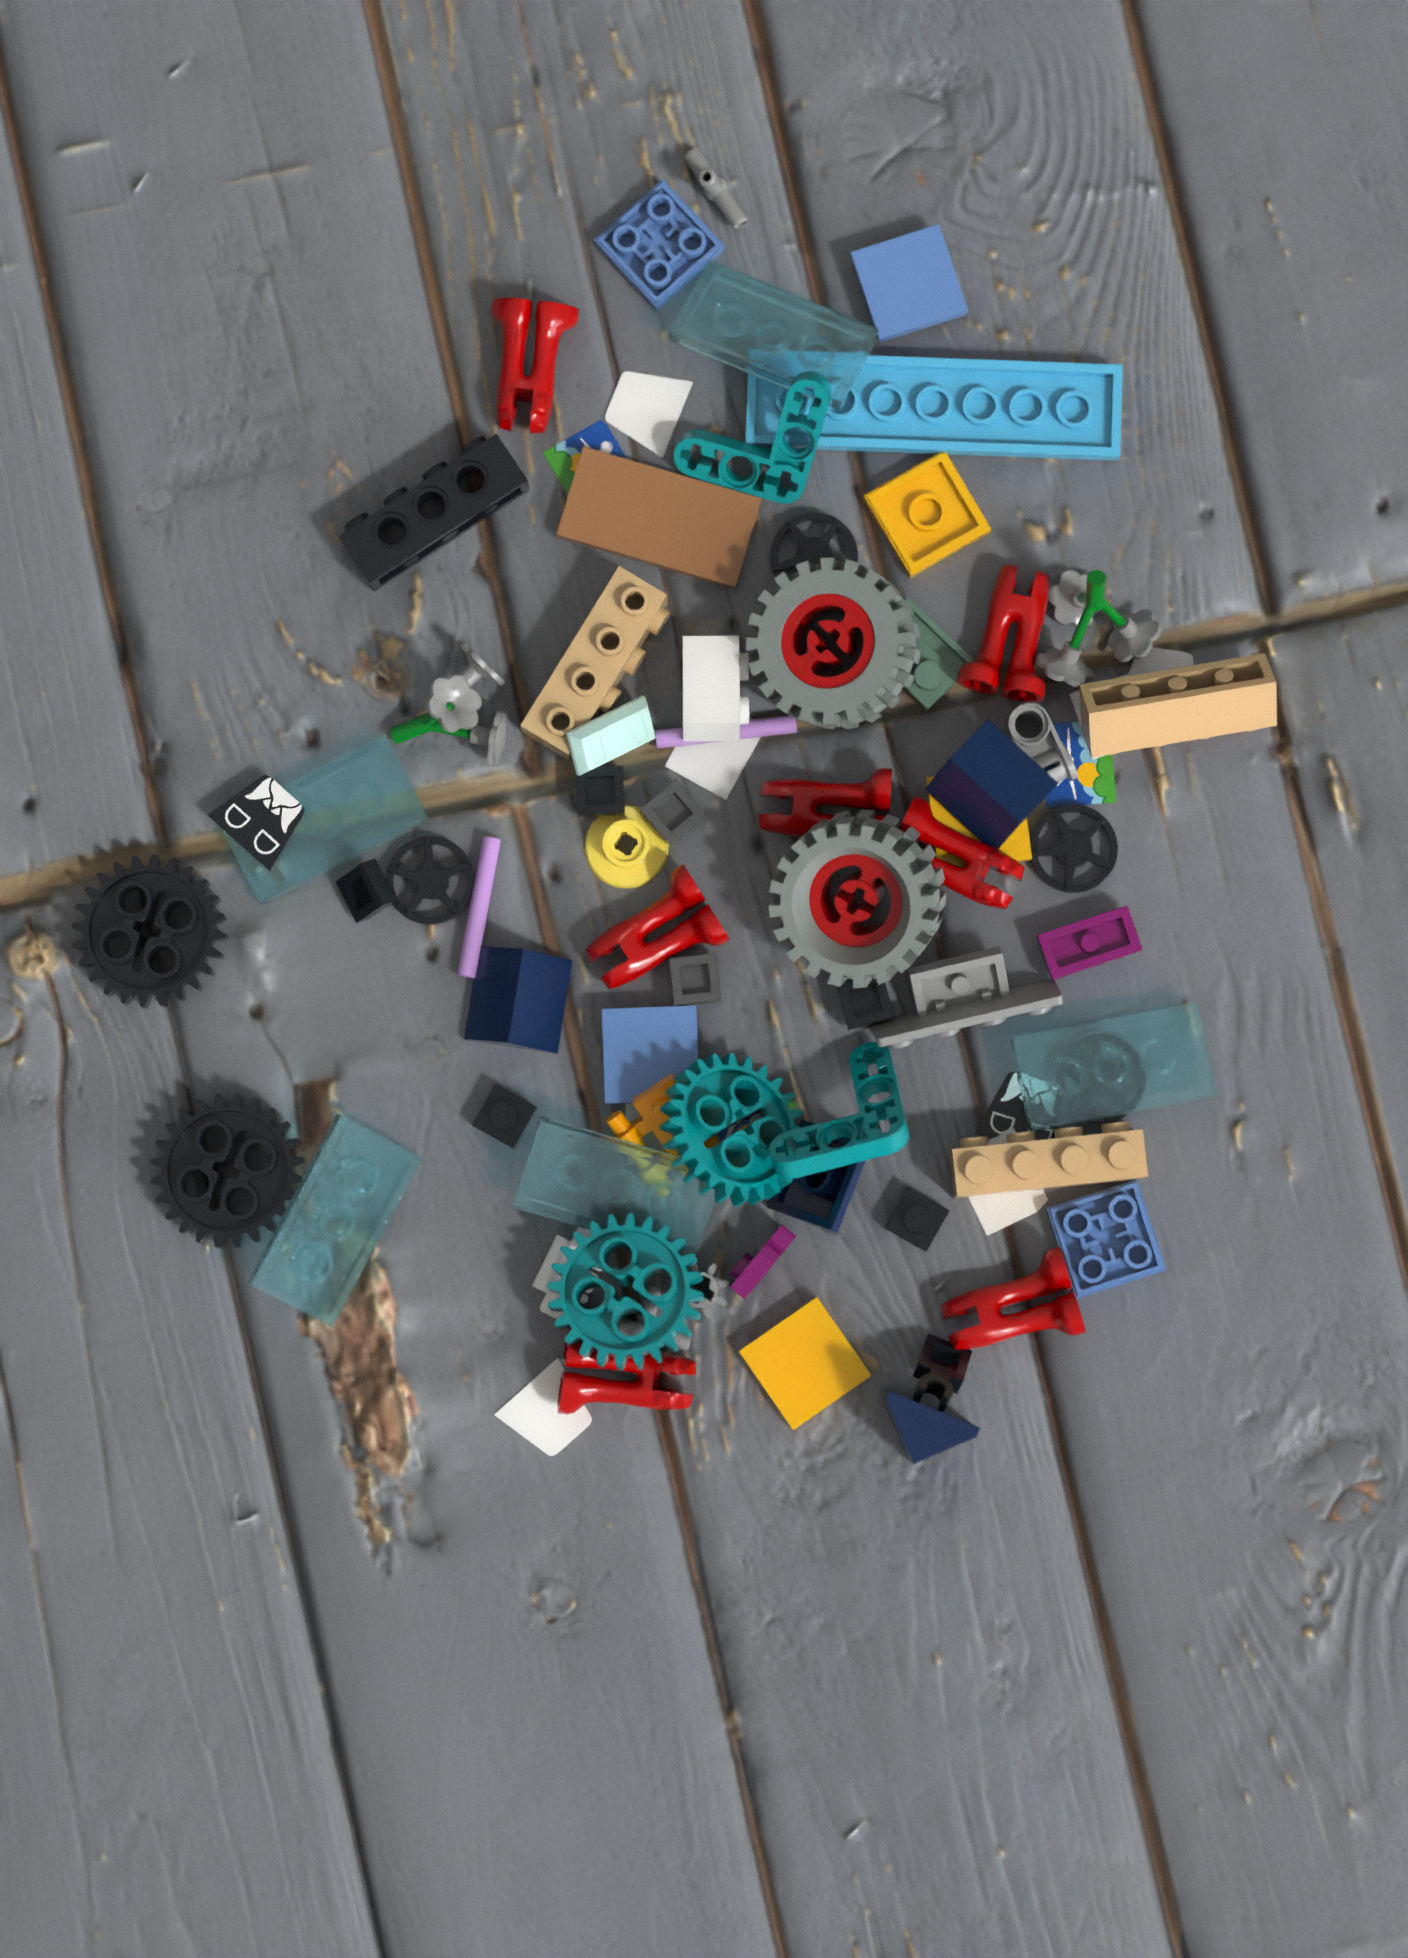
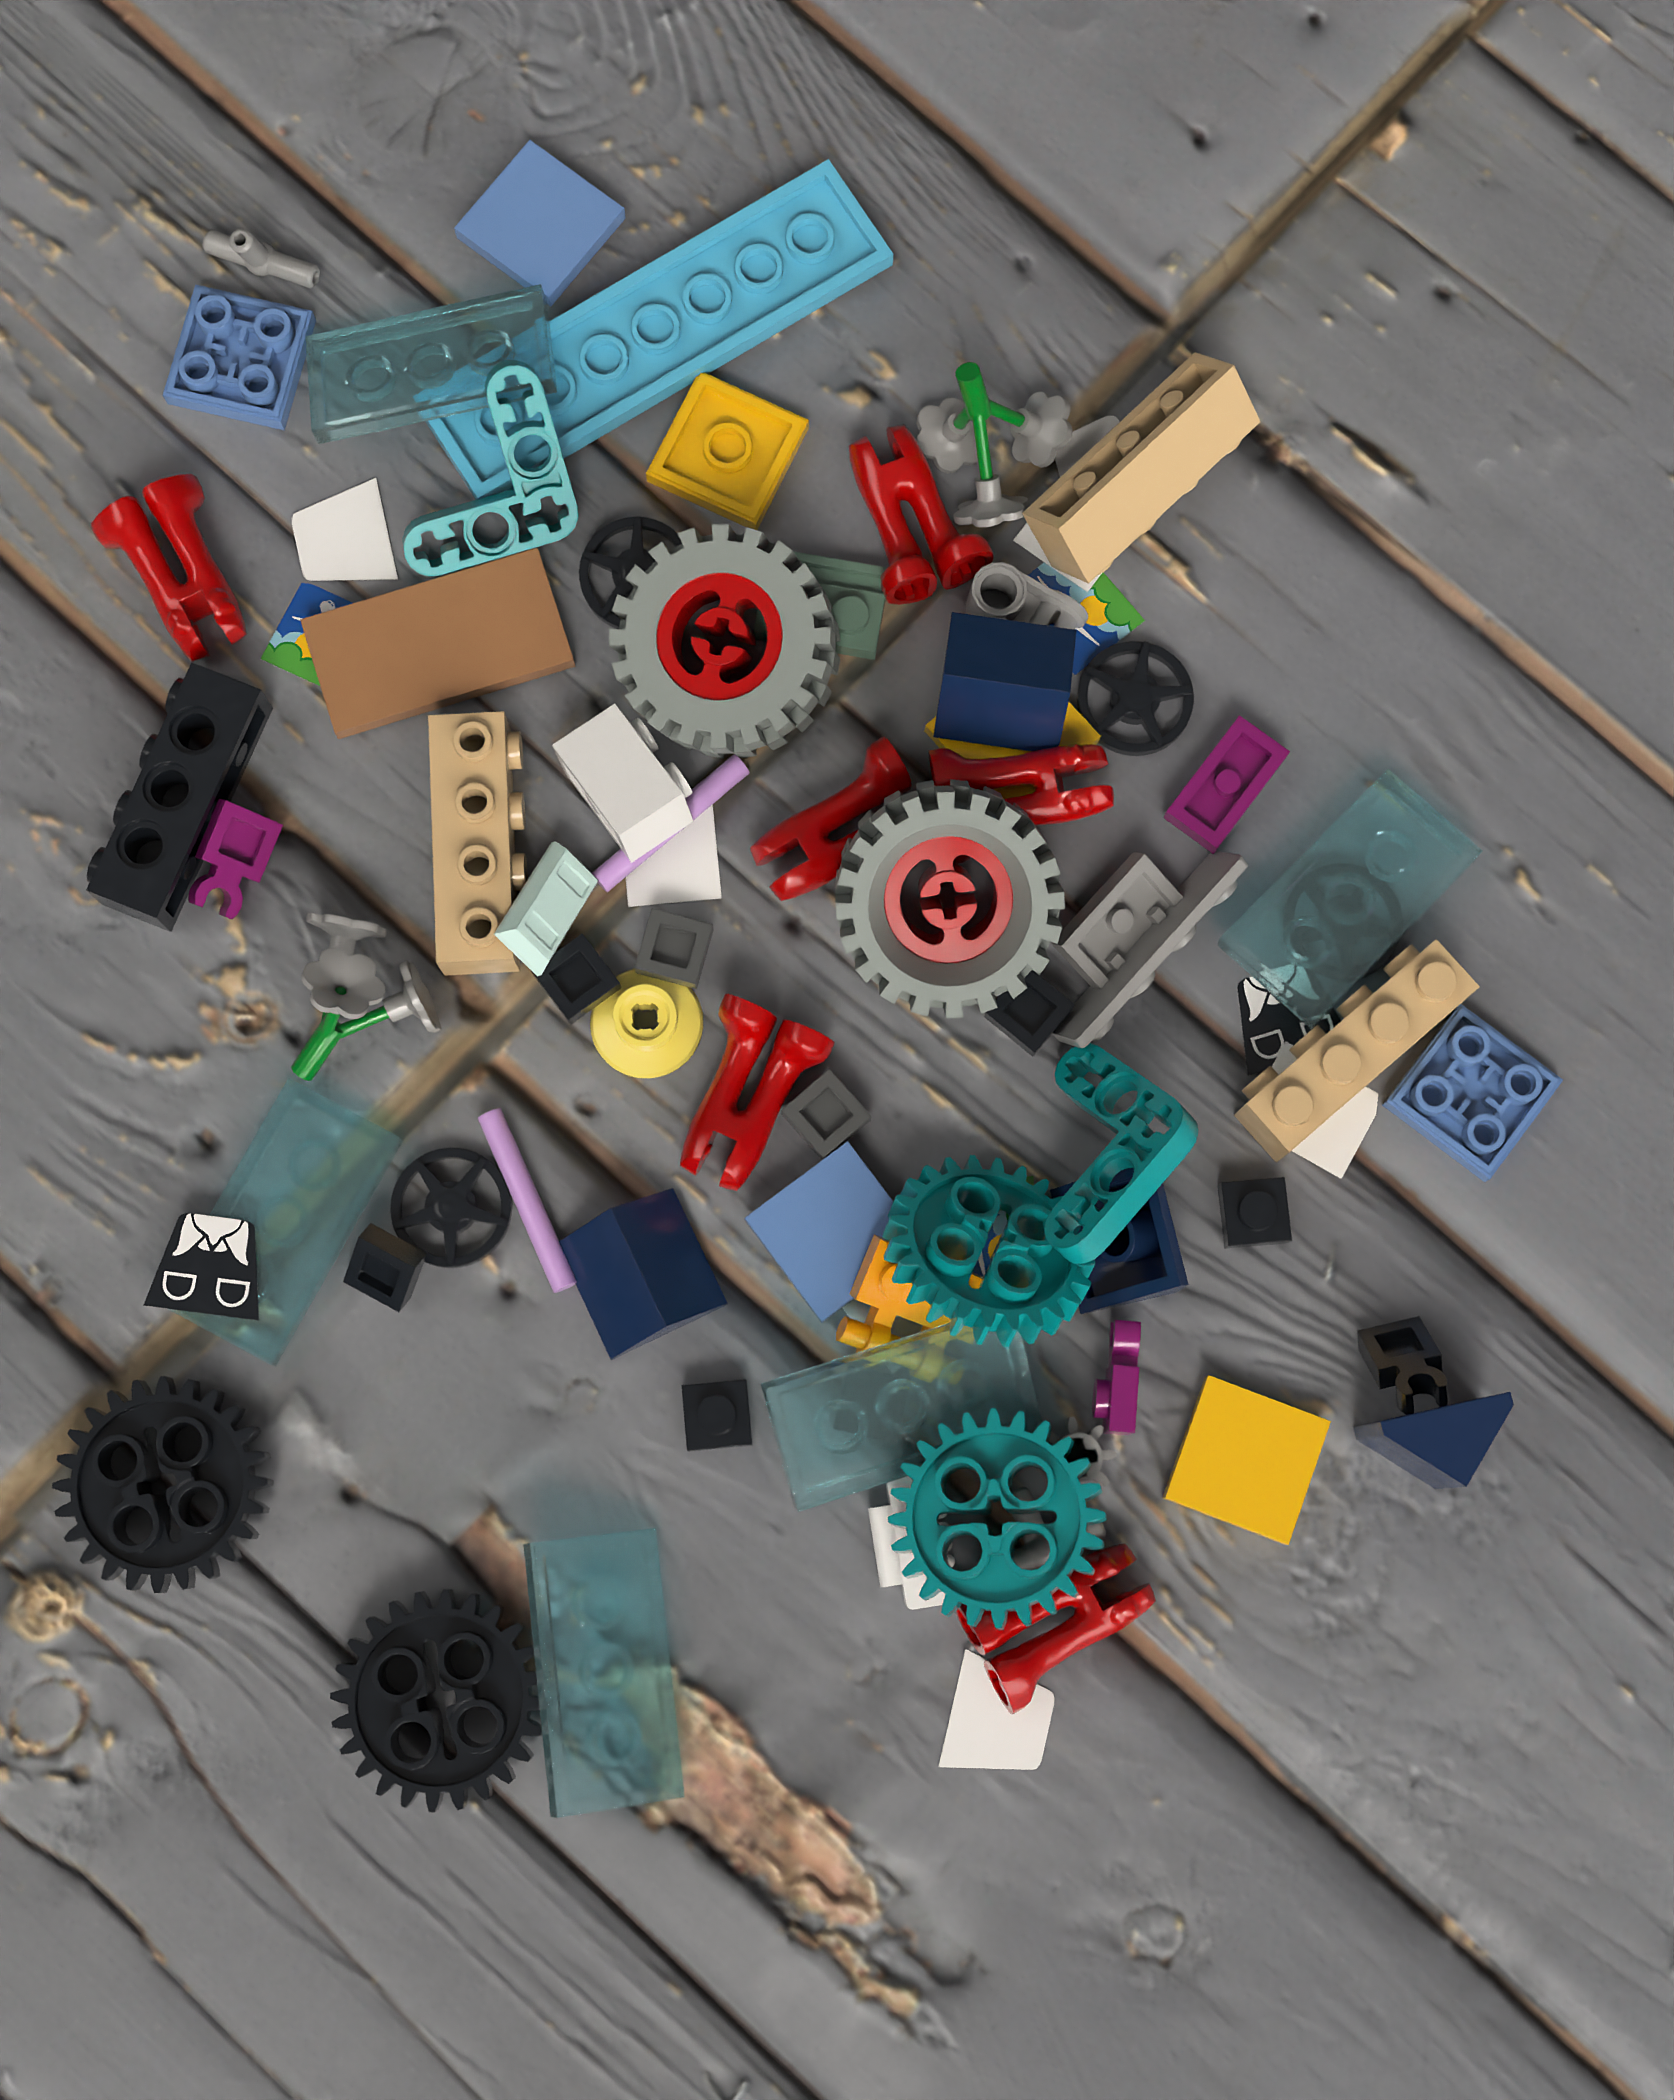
camera: 40 degrees left, 5 degrees down
red piece [941,1247,1086,1350] -> none
none -> magenta plate [188,799,283,919]

